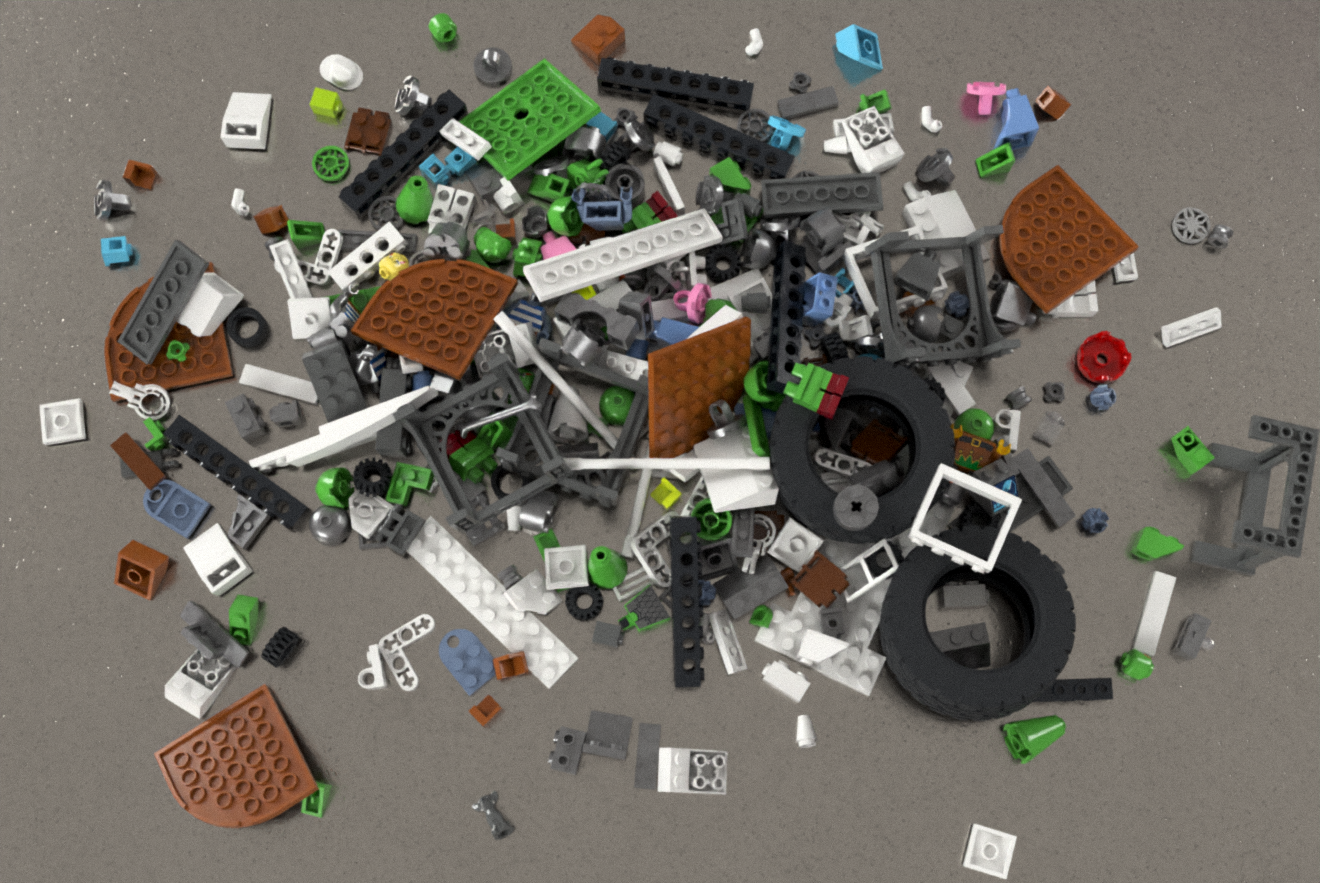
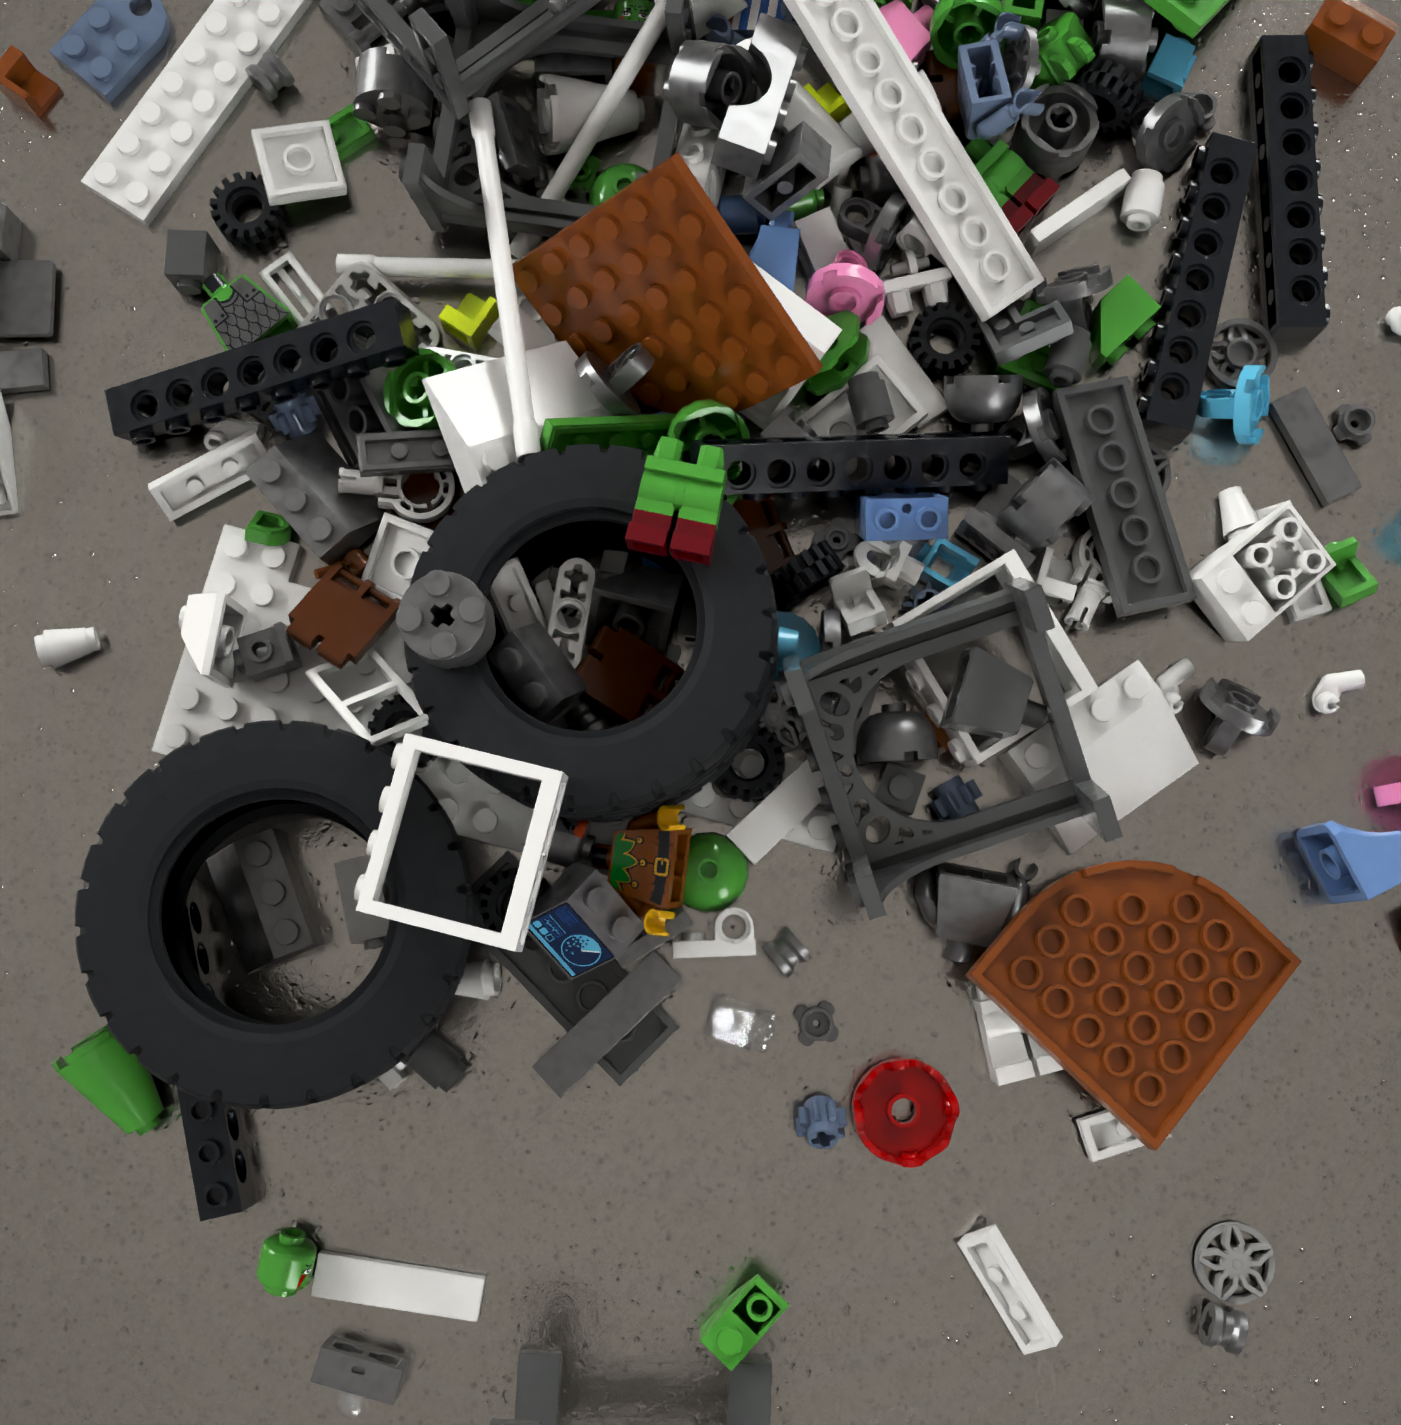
camera: 75 degrees right, 5 degrees up
dark orange panel [493,651,528,680] -> none
white plate [503,569,563,615] -> none
bright green cone [587,546,628,589] -> none
white brick [761,660,811,702] -> none
bright green slope [976,142,1015,177] -> none
sand blue gear [1081,508,1109,533] -> none
bright green slope [1130,526,1184,561] -> none

